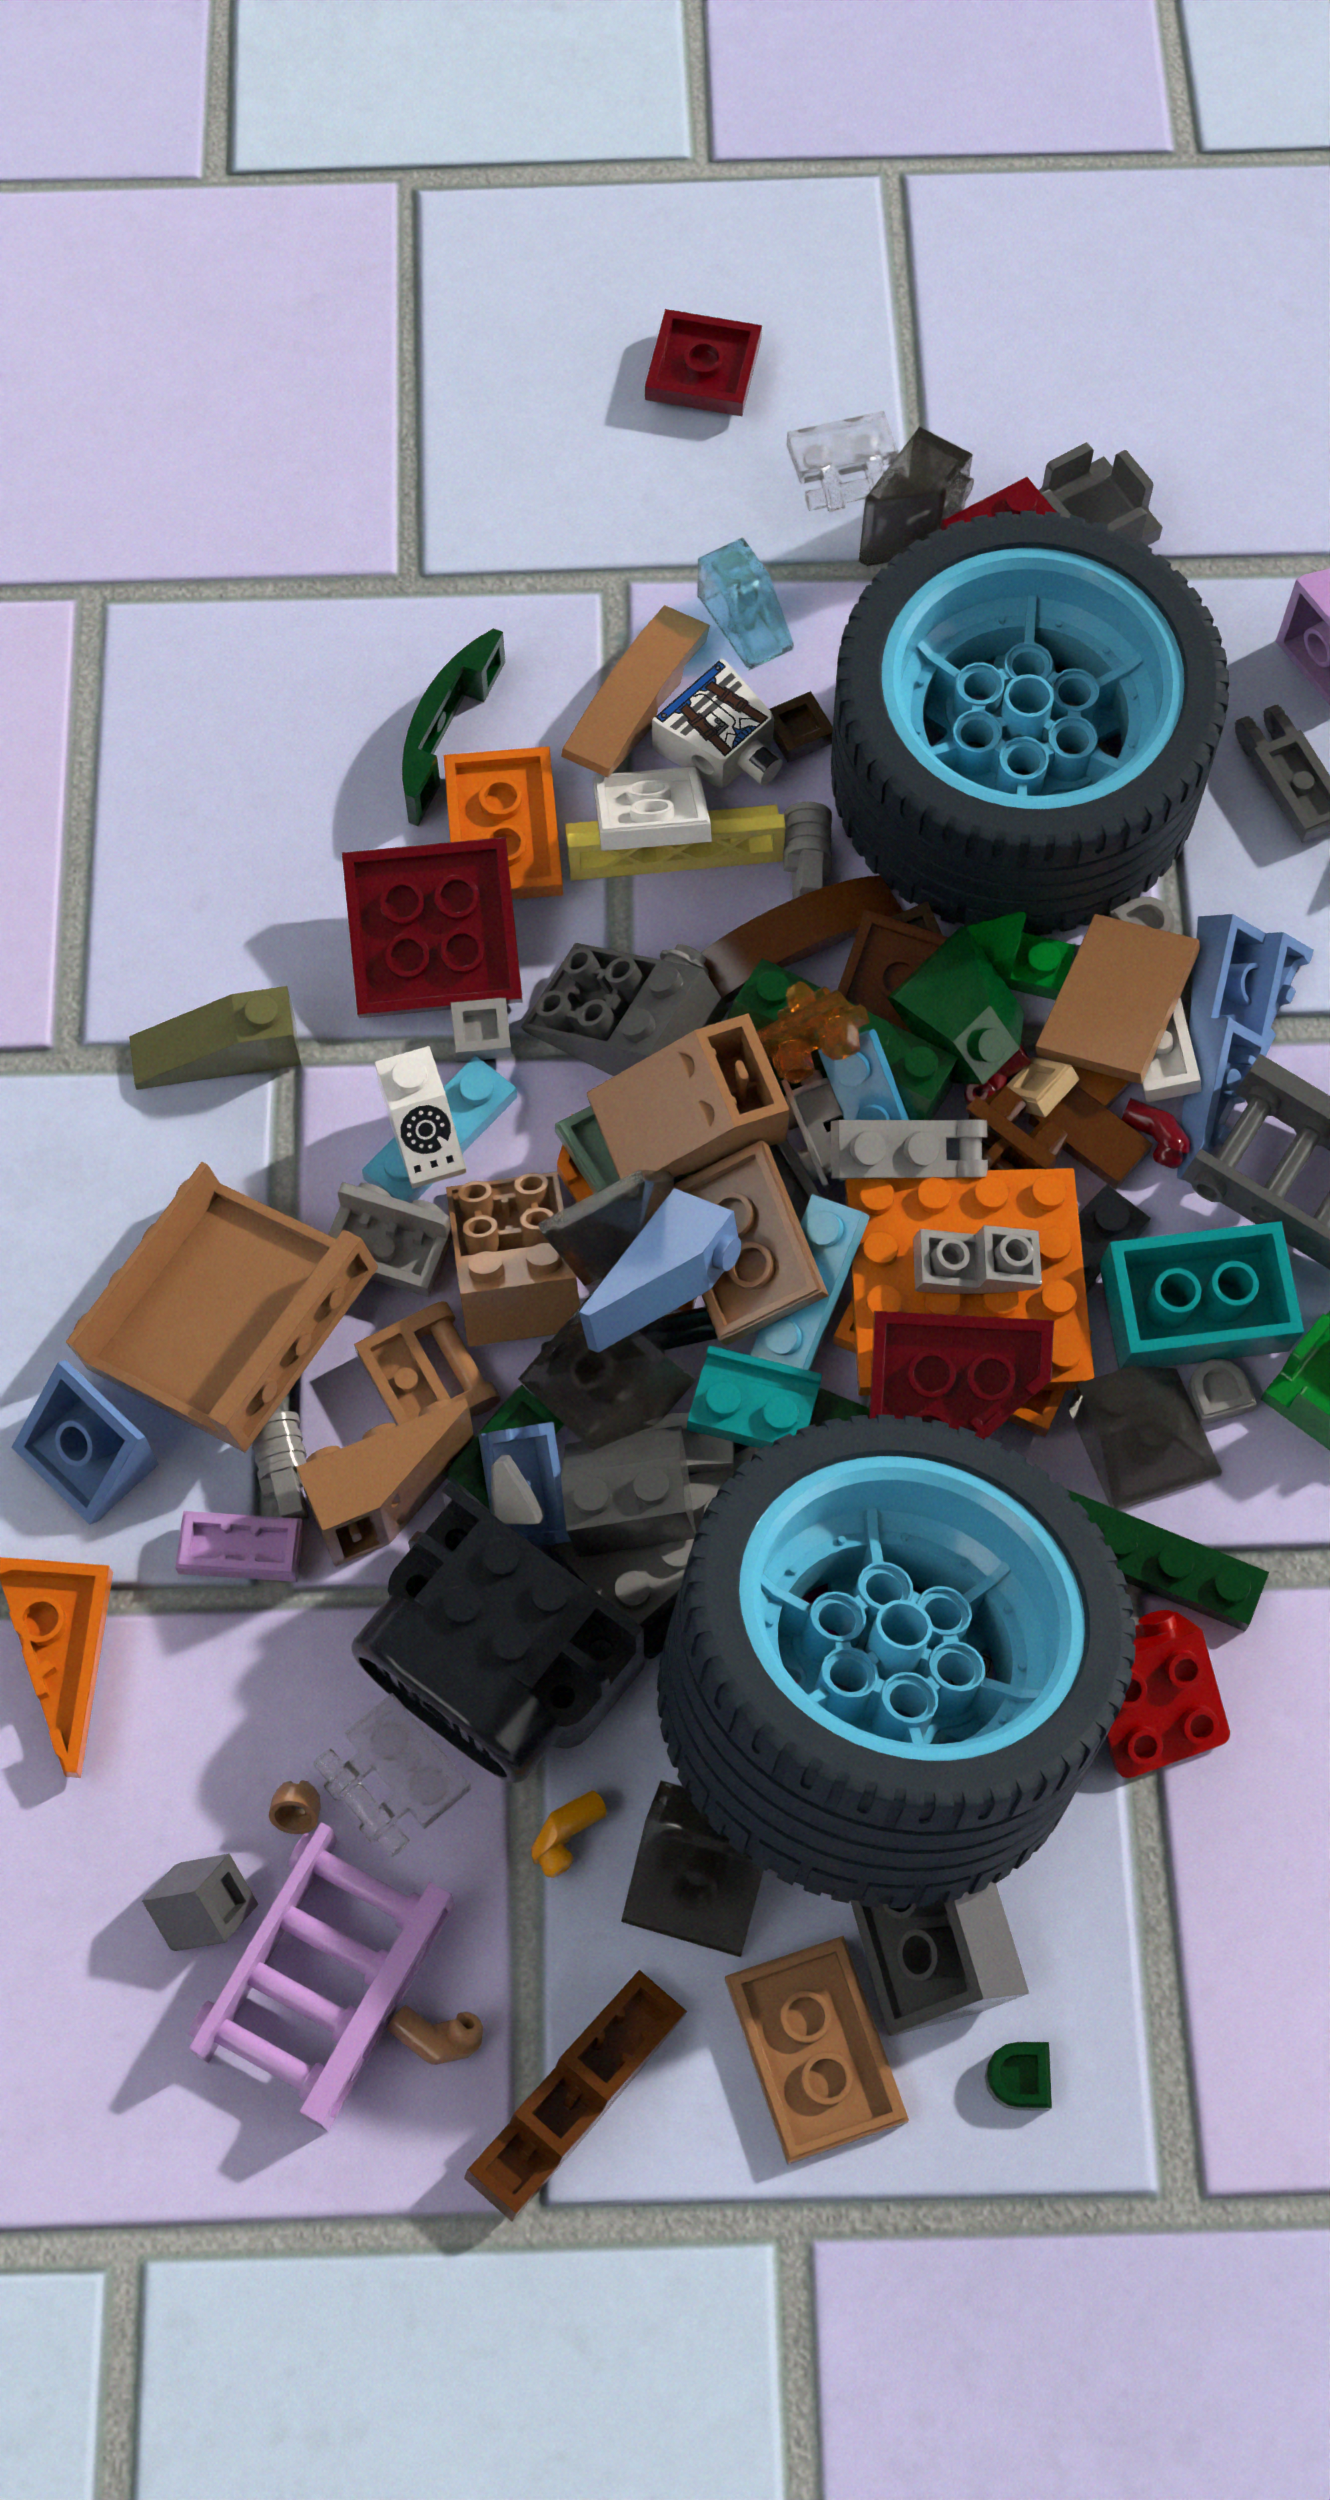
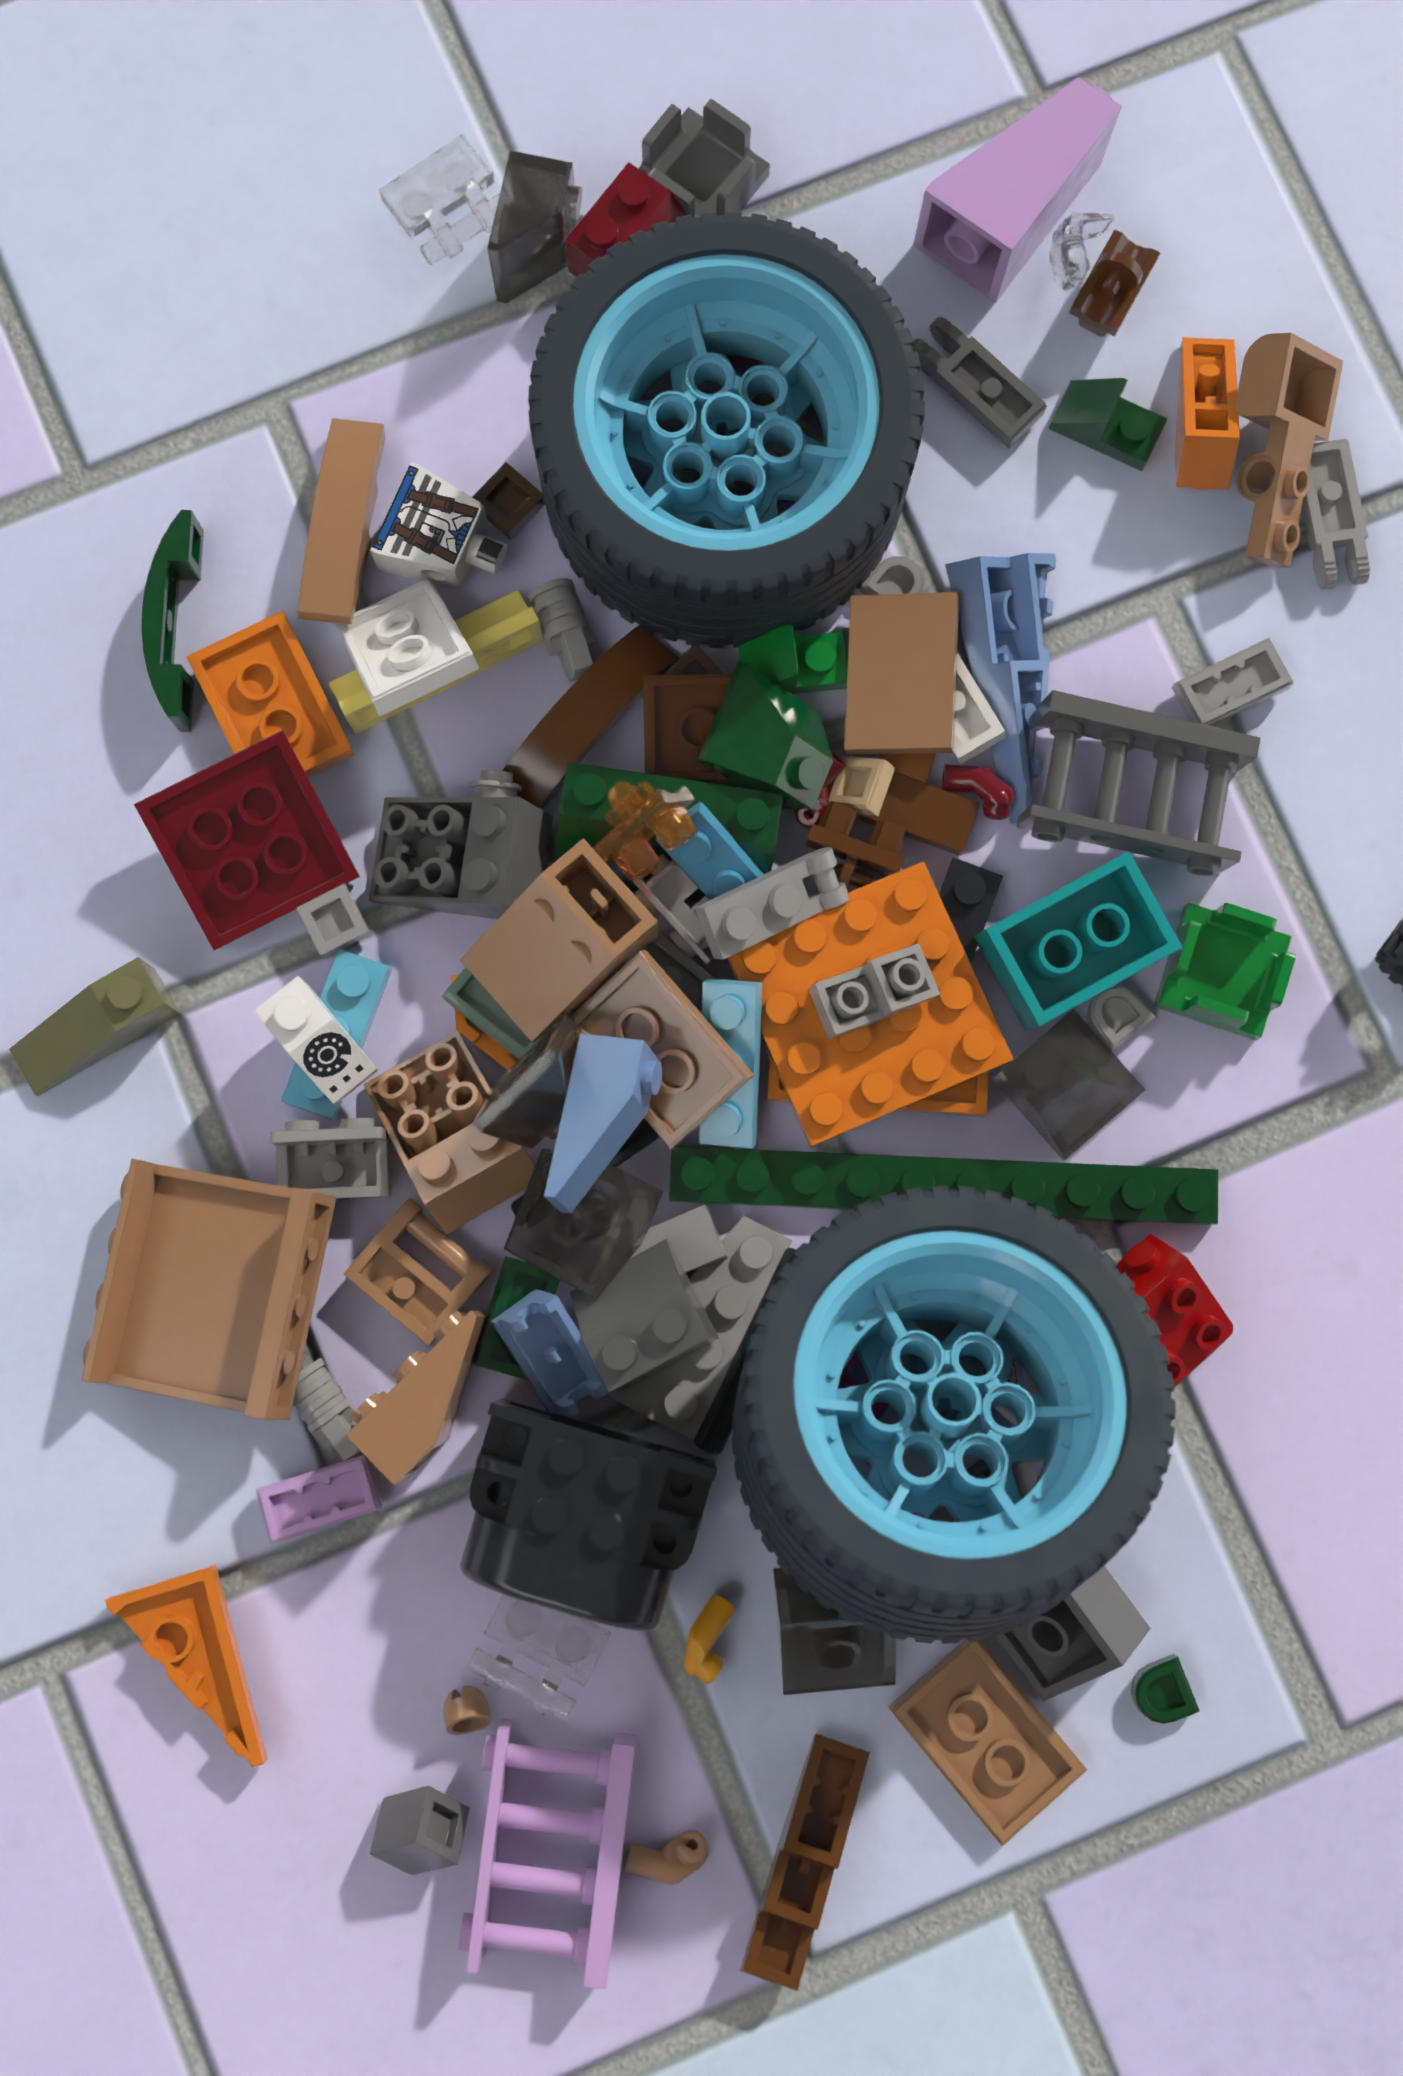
camera: 25 degrees left, 15 degrees up
medium blue slope [11,1360,159,1525] -> none
light grey slope [491,1455,545,1524] -> none
dark red plate [645,309,762,417] -> none
teal plate [686,1345,822,1449] -> none
clear light blue slope [697,537,794,671] -> none
dark red plate [868,1311,1054,1440] -> none

